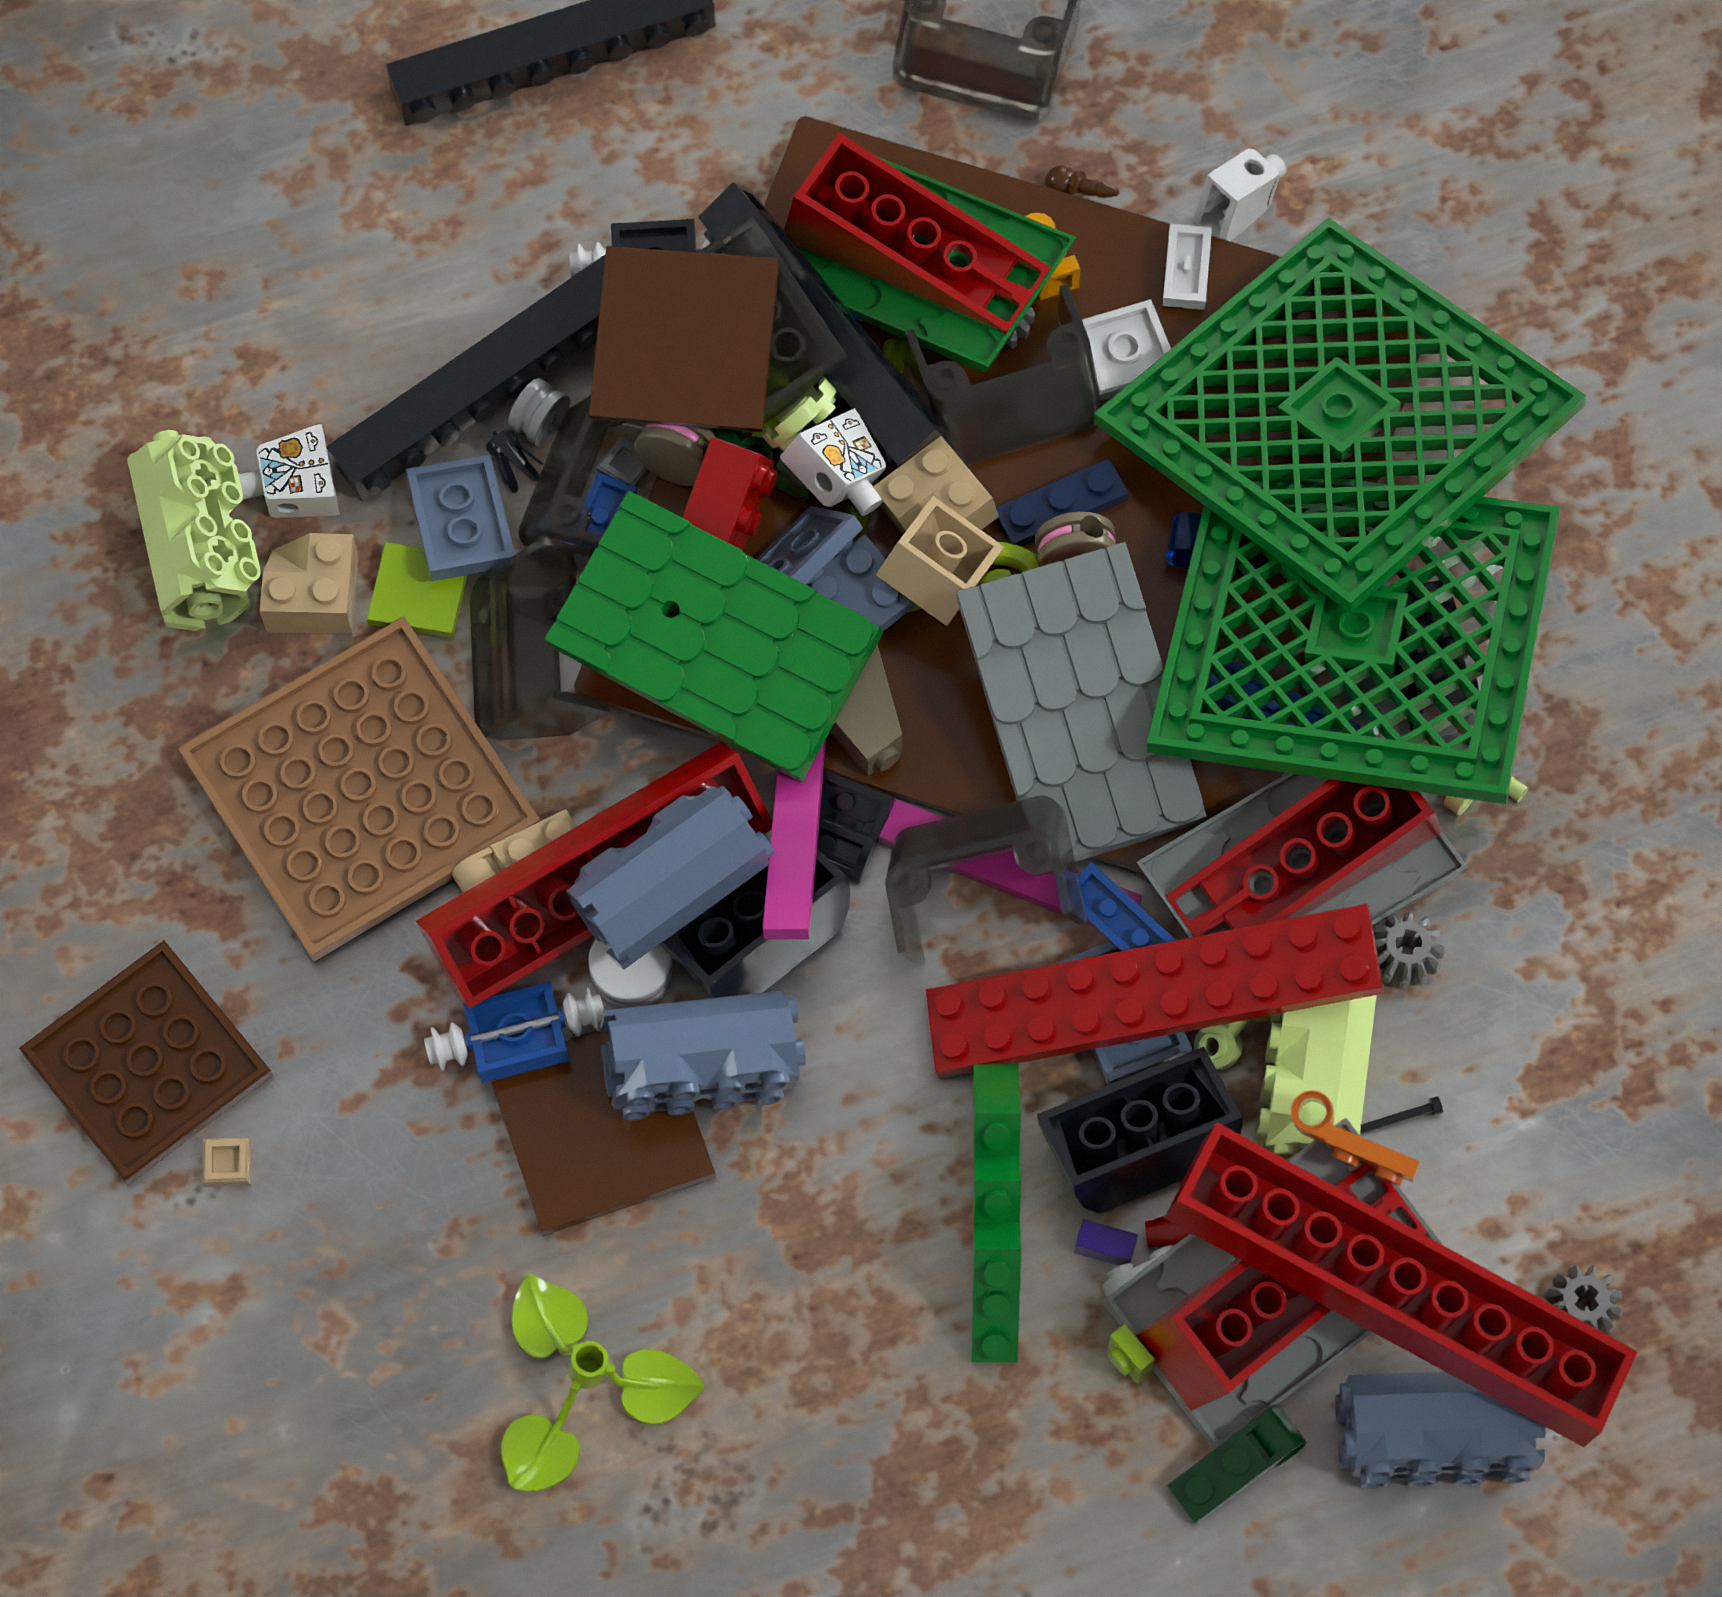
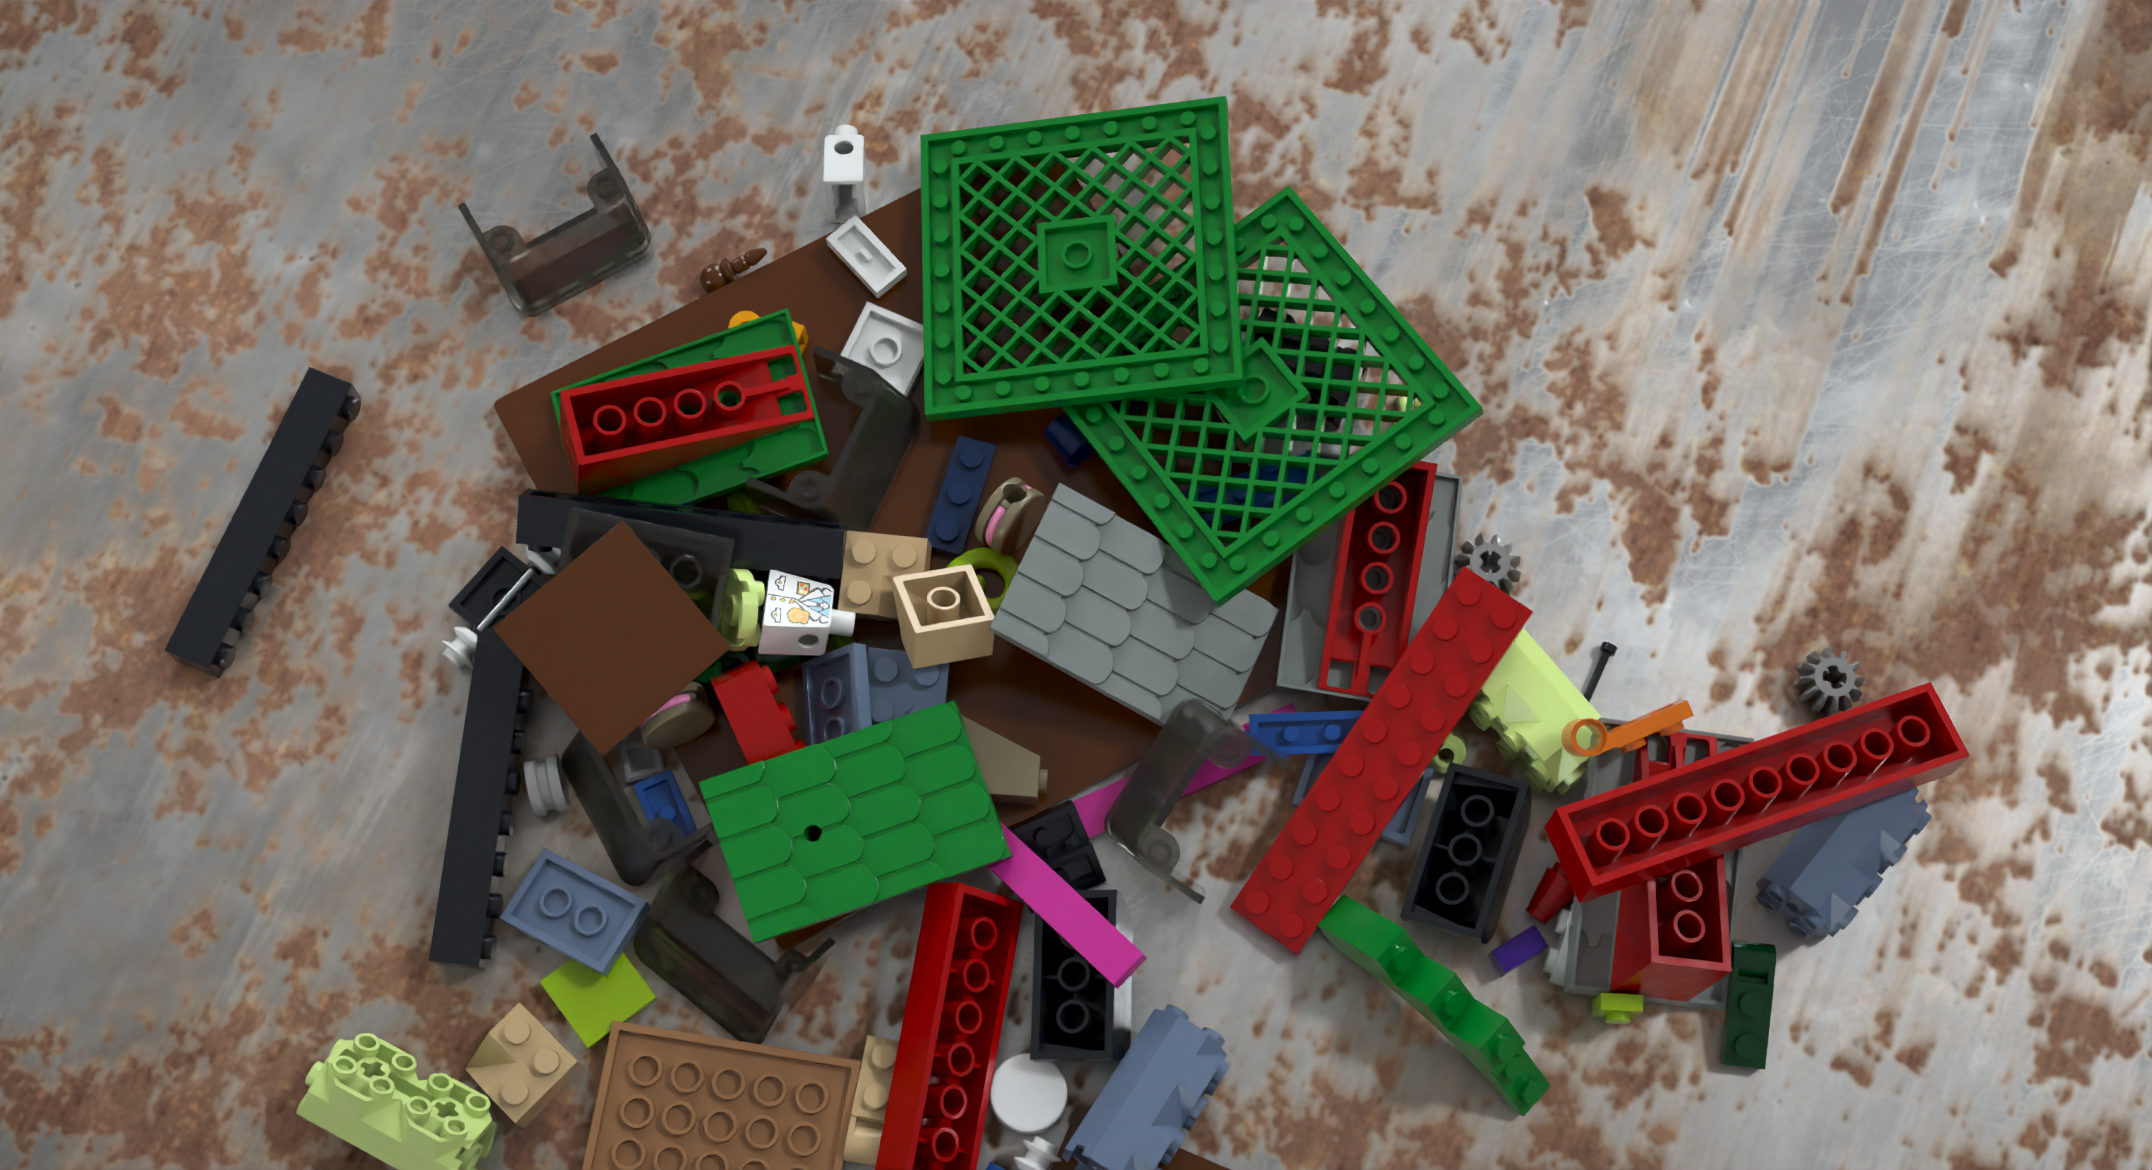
camera: 50 degrees left, 5 degrees up
white torso [239,424,340,518] -> none
black piece [486,430,544,493] -> none
sand blue brick [566,785,775,970] -> none

